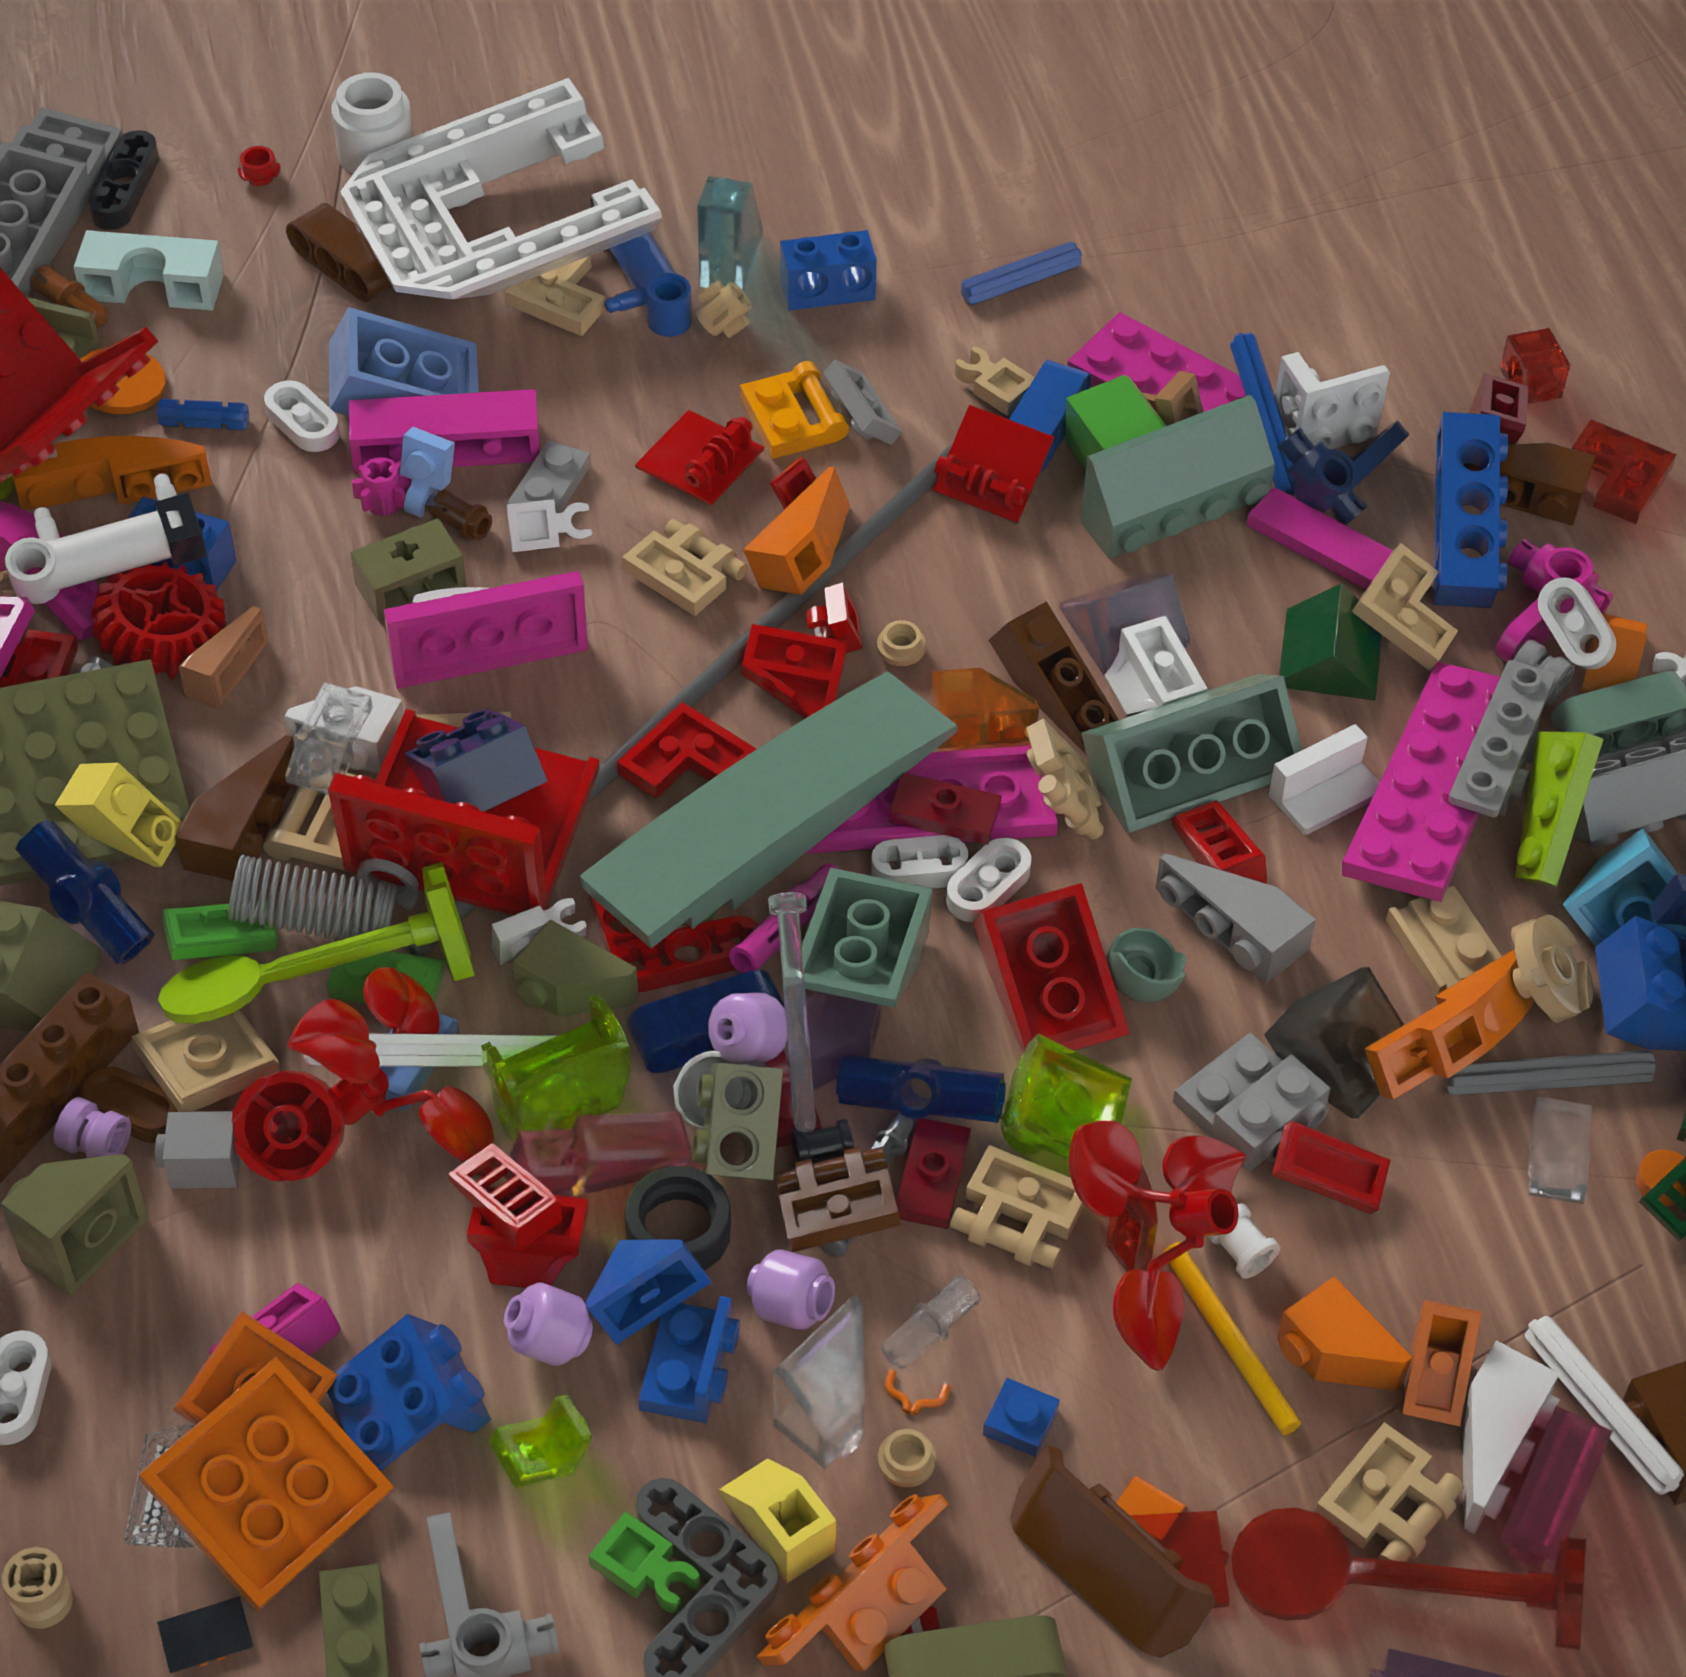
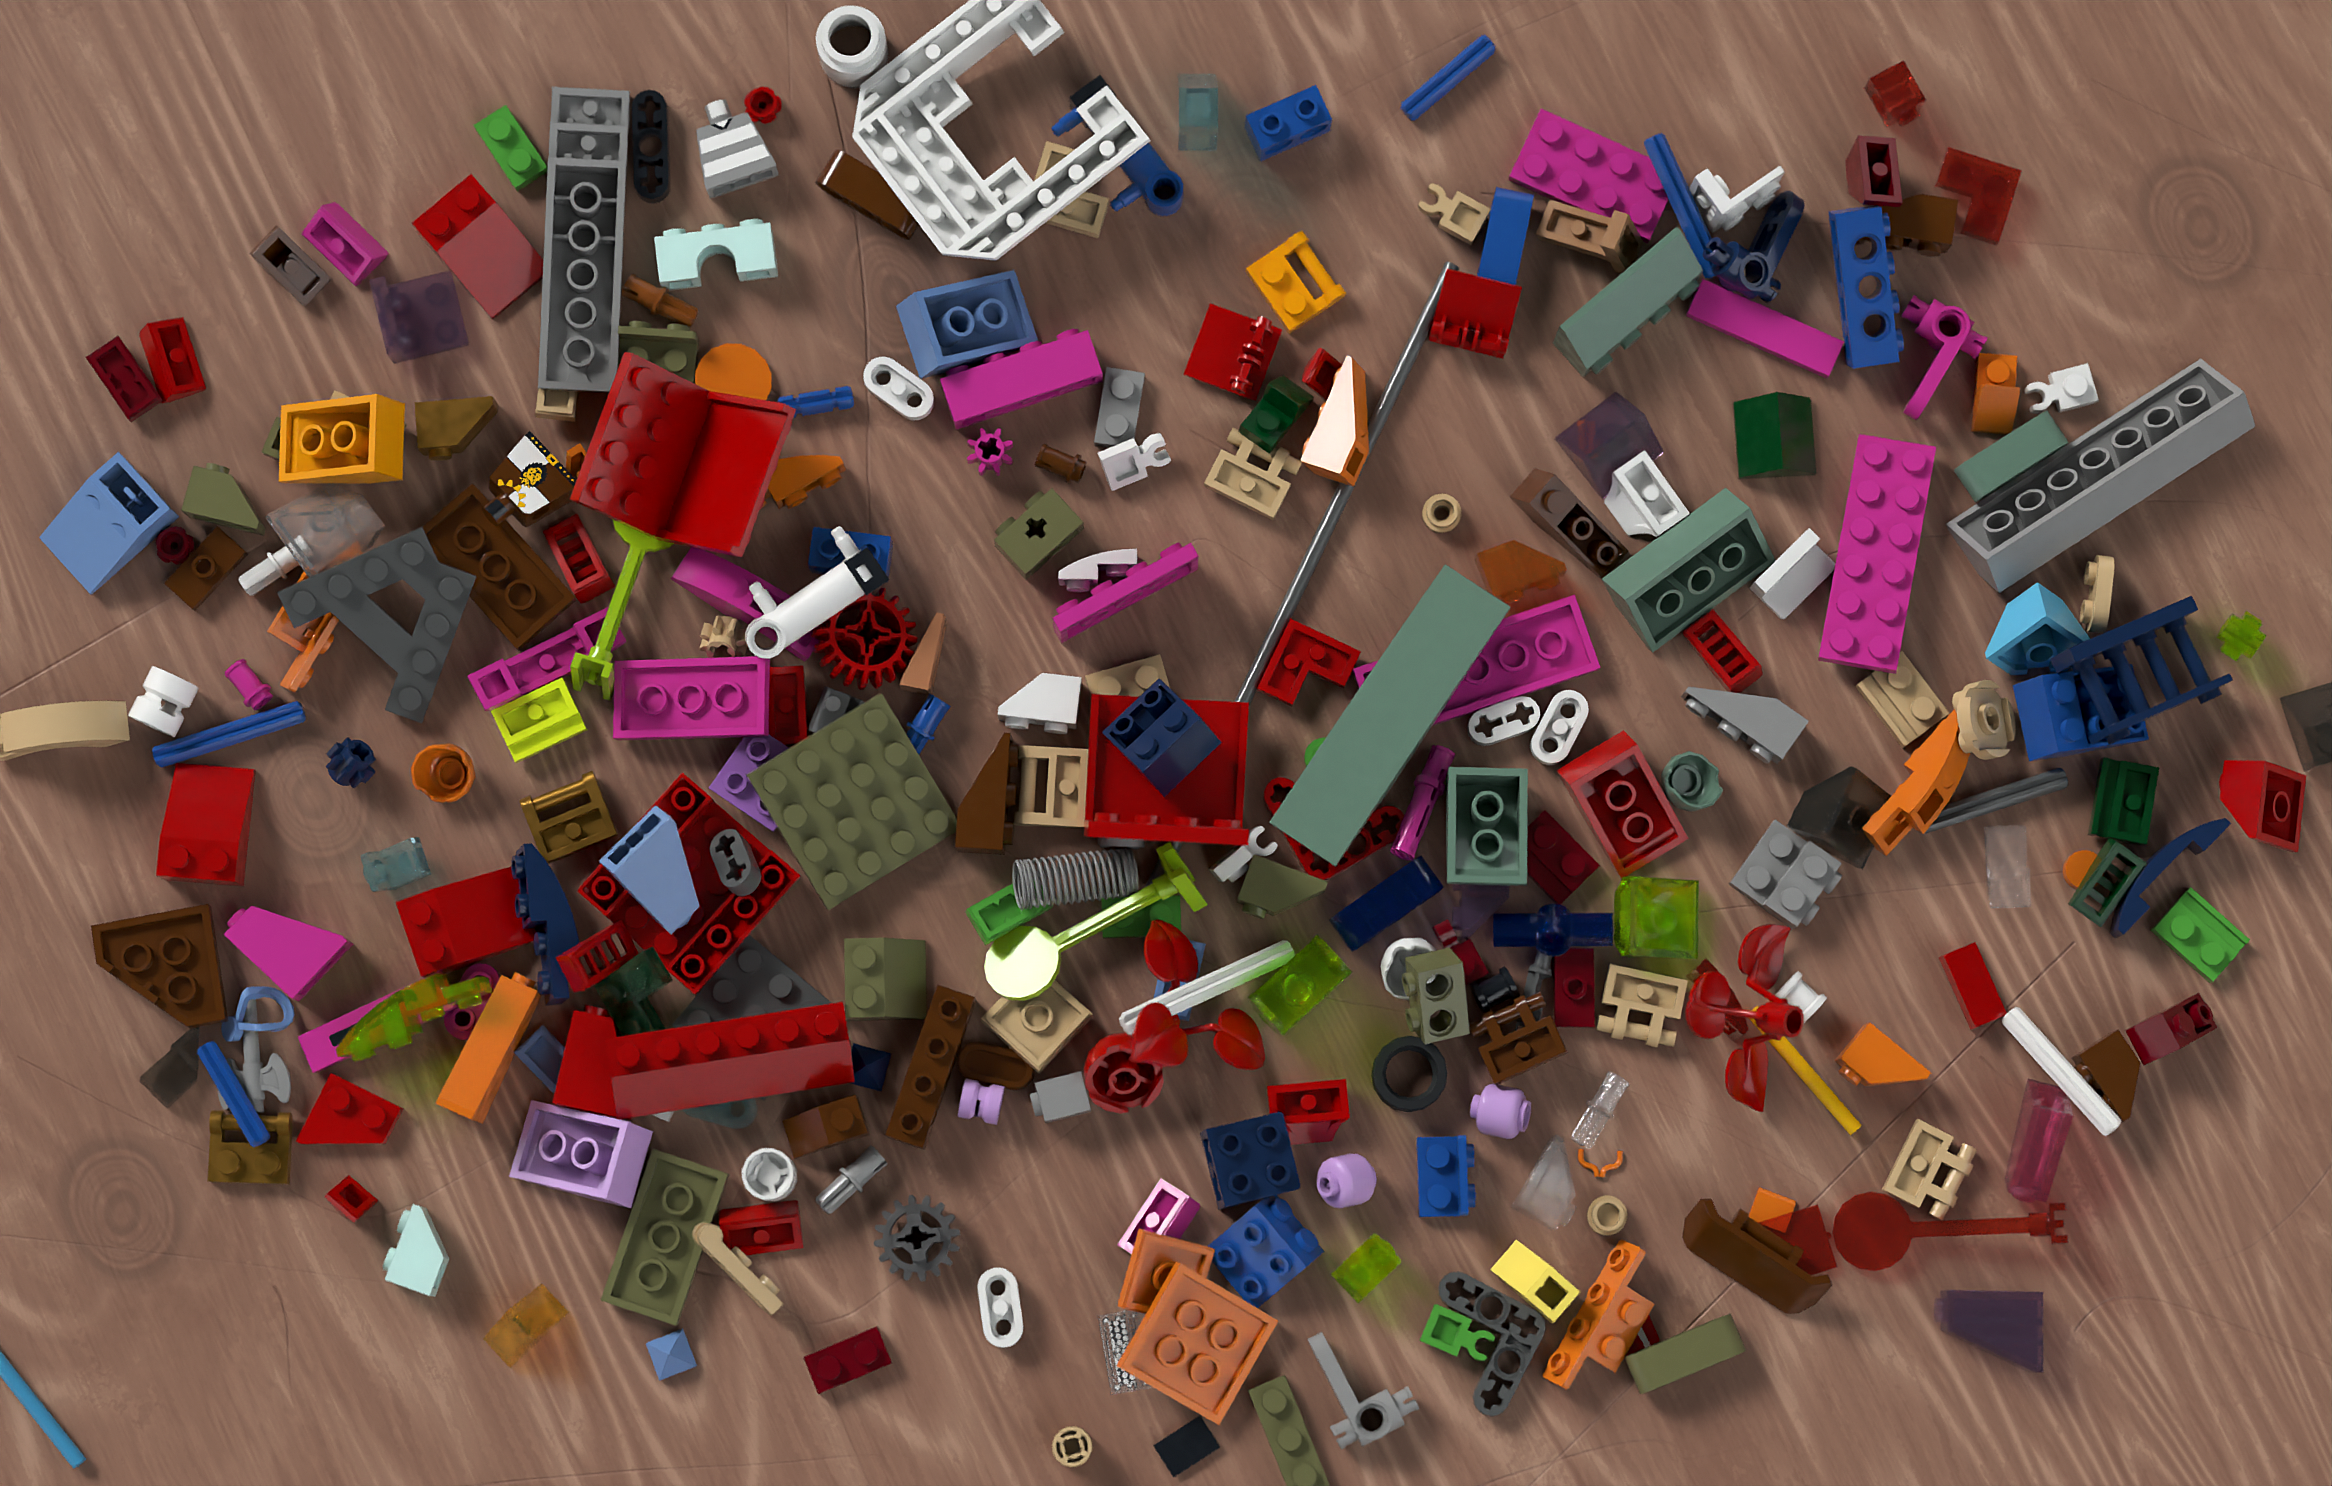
camera: 15 degrees left, 30 degrees up
olive slope [1,1154,149,1296] -> none
clear blue piece [15,819,155,965] -> none
light yellow slope [55,763,183,867] -> none
clear slope [285,682,373,794] -> none
light blue plate [400,427,455,518] -> none
red slope [448,1143,562,1253] -> none
clear pink slope [509,1112,692,1197] -> none
blue slope [585,1239,712,1345] -> none
tan gear [696,280,752,338] -> none
lavender head [709,993,789,1064] -> none
red wing [742,624,848,719] -> none
clear bar [768,892,816,1132] -> none
red tile [806,583,863,653] -> none
light grey plate [823,359,903,445] -> none
dark red plate [889,773,1002,845] -> none
blue plate [983,1378,1060,1457] -> none
tan plate [1026,718,1104,840] -> none
bright green slope [1066,375,1166,471] -> none
red tile [1272,1121,1391,1214] -> none
tan plate [1352,543,1458,671] -> none
orange slope [1401,1299,1482,1426] -> none
light grey bracket [1448,660,1556,817] -> none
white slope [1462,1340,1561,1534] -> none
light grey wheel [1513,639,1575,706] -> none
lime wing [1515,732,1604,886] -> none
white plate [1538,578,1616,670] -> none
none -> light grey torso [696,100,779,199]
none -> blue axle [907,693,951,754]
none -> dark blue bracket [1200,1112,1301,1210]
none -> dark green slope [1238,375,1314,454]
none -> dark red plate [1527,810,1600,907]
none -> red slope [1939,942,2007,1030]

